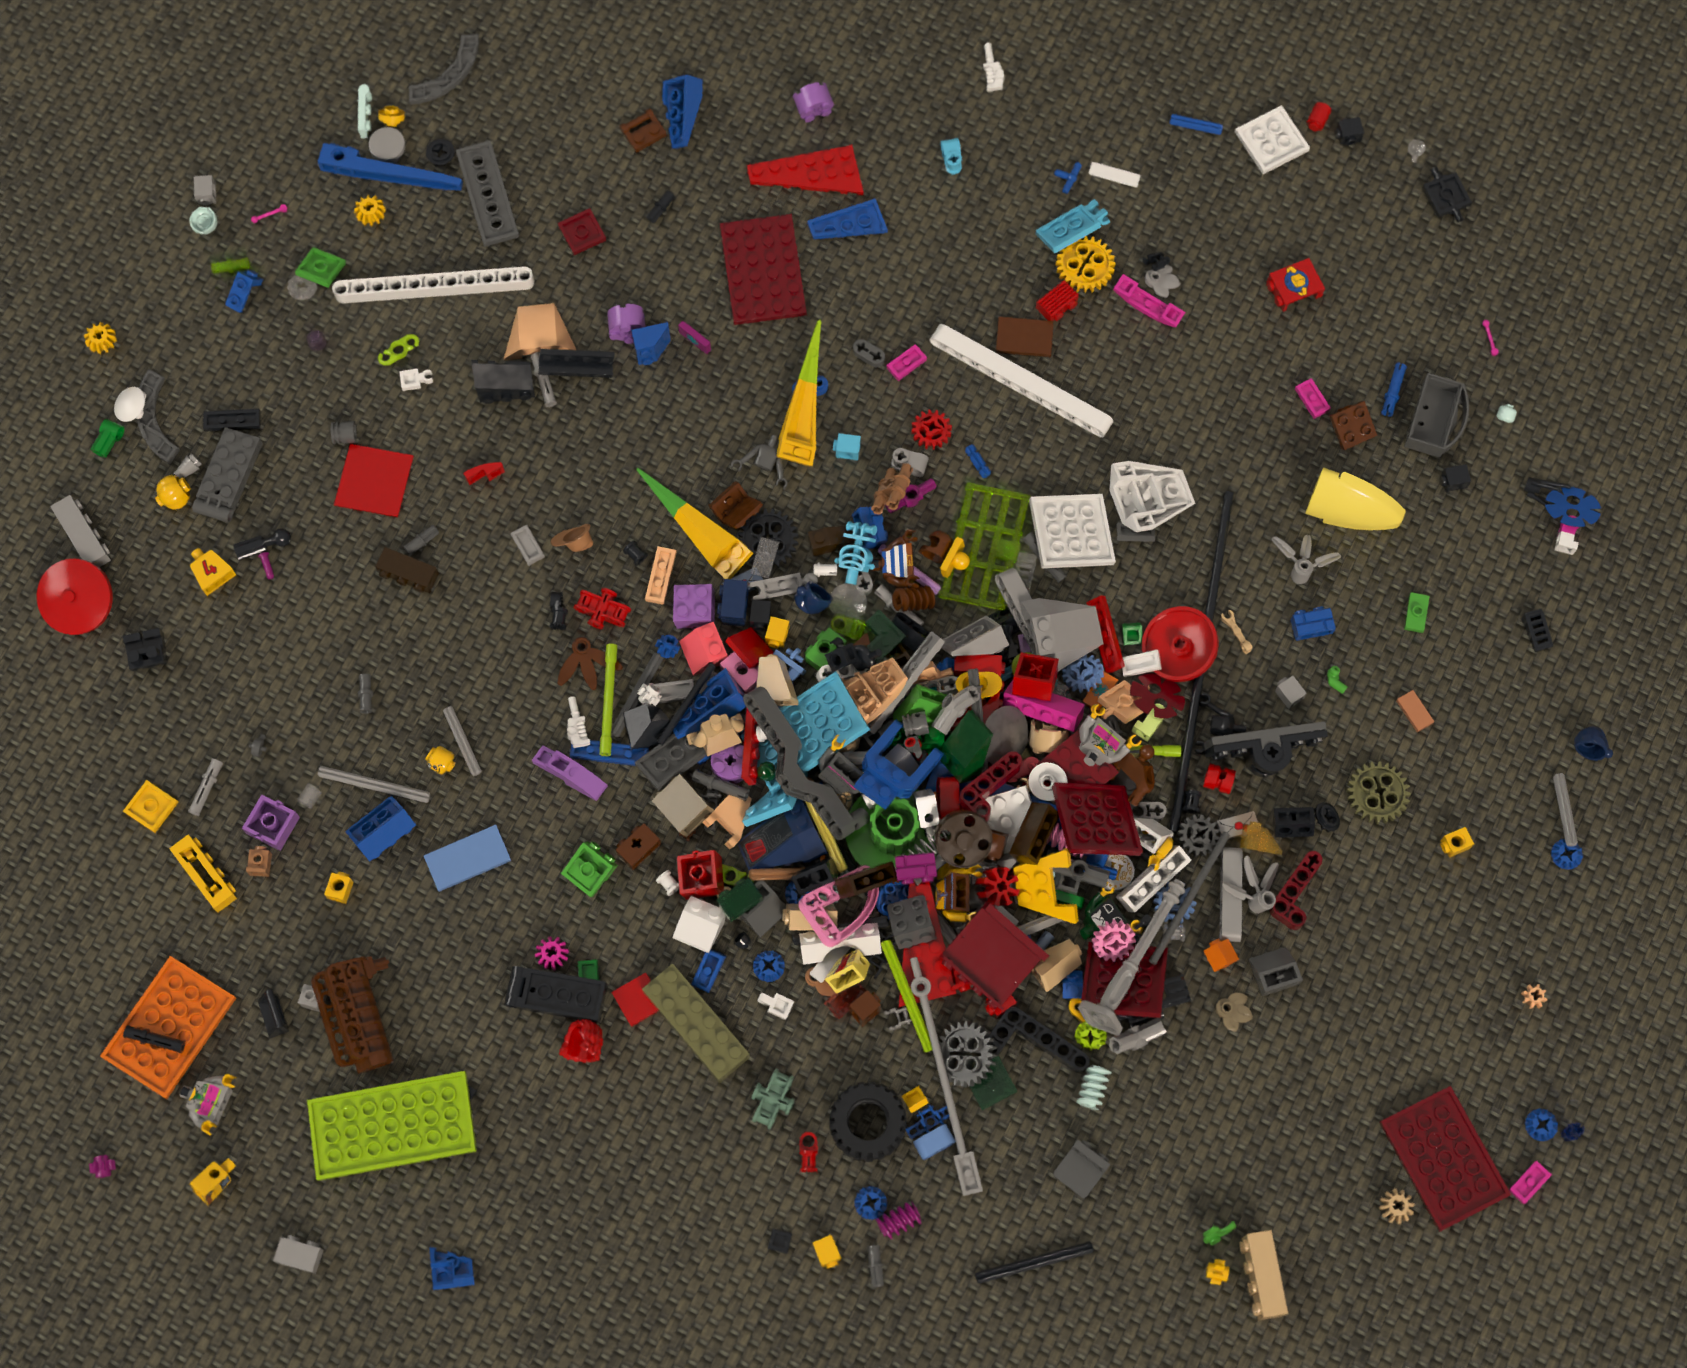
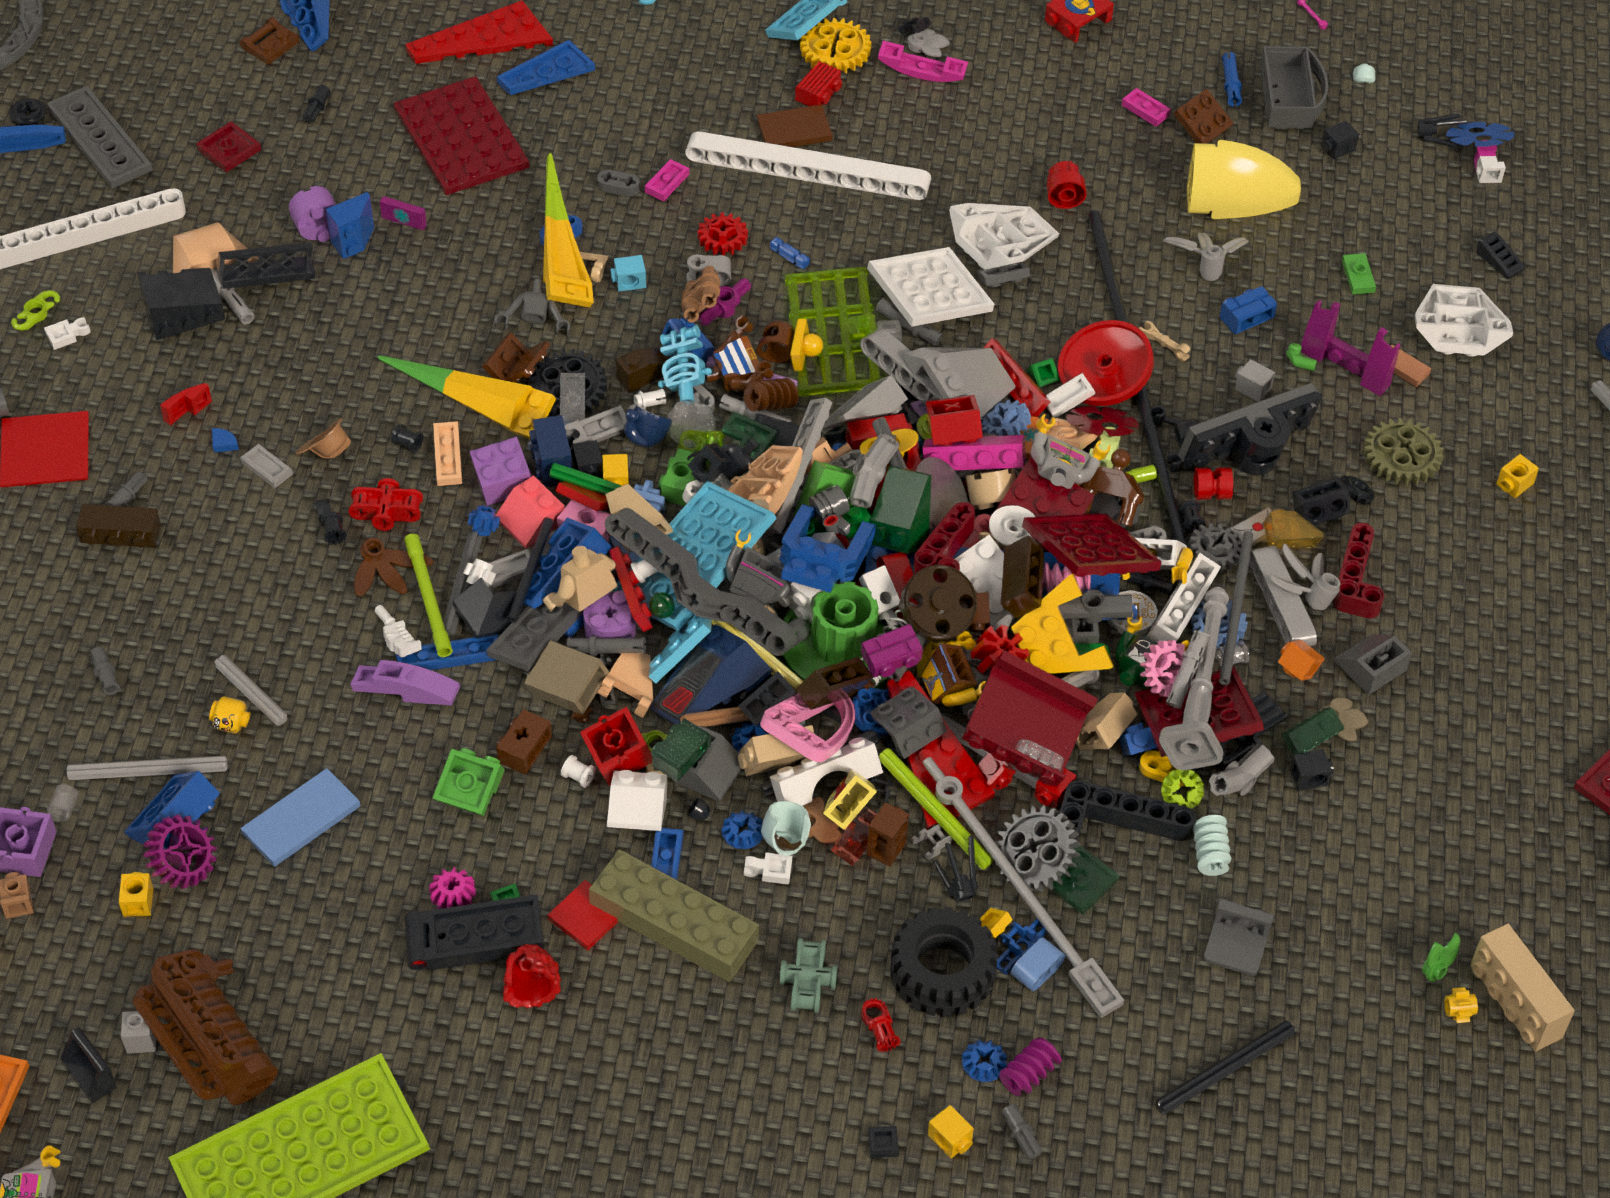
camera: 20 degrees left, 20 degrees down
white sticker [810,946,851,983] -> none
none -> magenta gear [143,815,218,889]
none -> blue tile [212,428,239,452]
none -> green axle [549,463,622,495]
none -> tan piece [580,252,609,283]
none -> light aqua piece [761,801,811,856]
none -> black plant [933,836,979,902]
none -> clear beam [1015,739,1065,772]
none -> red piece [1047,161,1087,209]
none -> light grey pin [1166,630,1210,709]
none -> clear green brick [1281,707,1345,755]
none -> black brick [1290,749,1334,791]
none -> magenta wedge [1300,300,1401,396]
none -> white wedge [1415,284,1513,357]

